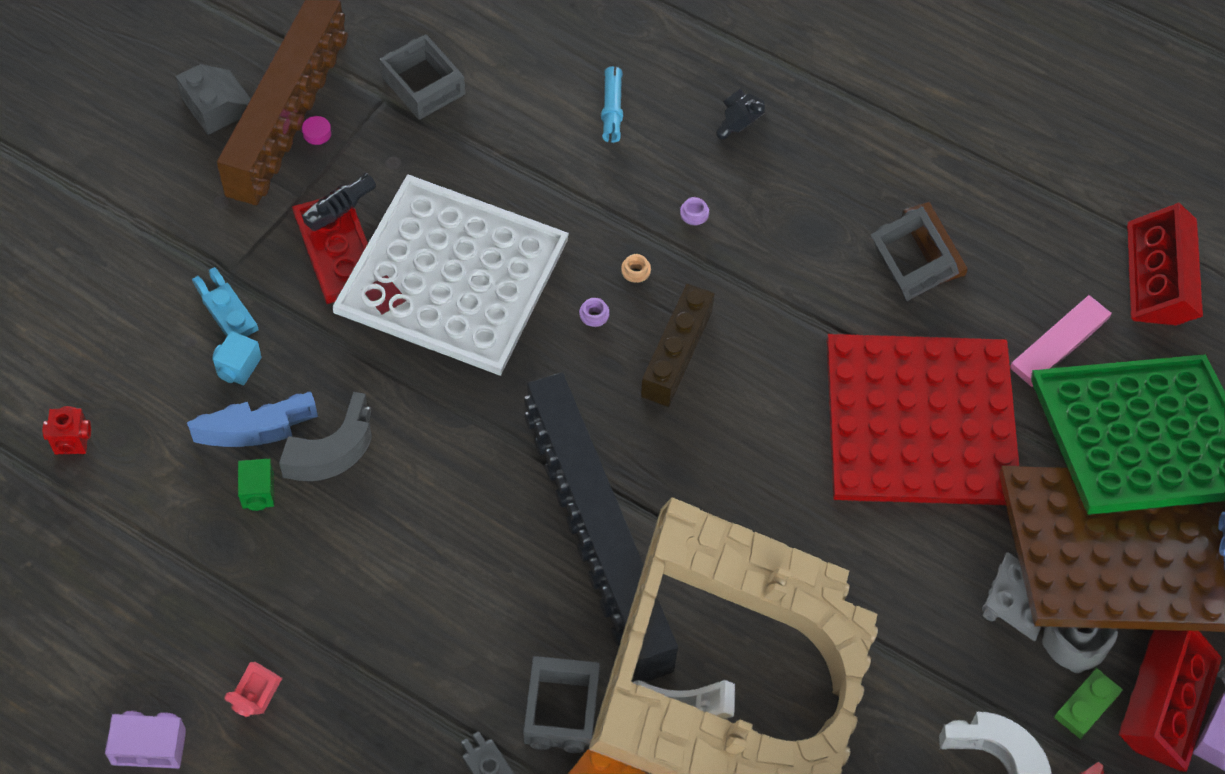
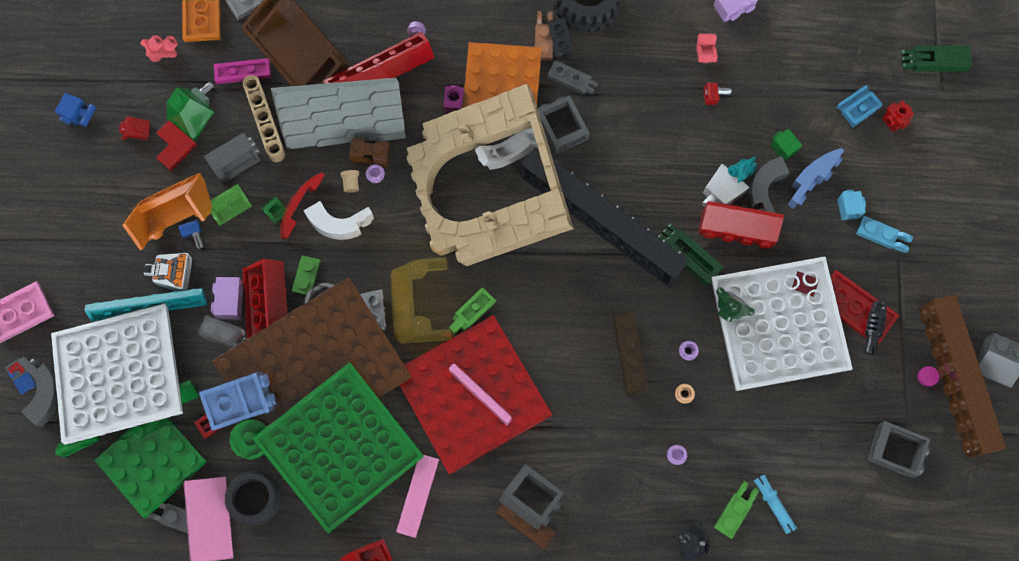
camera: 150 degrees right, 15 degrees up
none -> clear yellow windscreen [390,257,452,343]
none -> bright green hinge [449,287,496,335]
none -> bright pink tile [449,364,511,426]
none -> dark green hinge [657,224,724,287]
none -> slope [698,201,784,249]
none -> white torso [702,164,749,207]
none -> red piece [703,82,731,105]
none -> bright green hinge [714,481,759,539]
none -> dark green rock [716,287,755,322]
none -> teal hinge [728,156,757,183]
none -> dark azure plate [836,85,883,127]

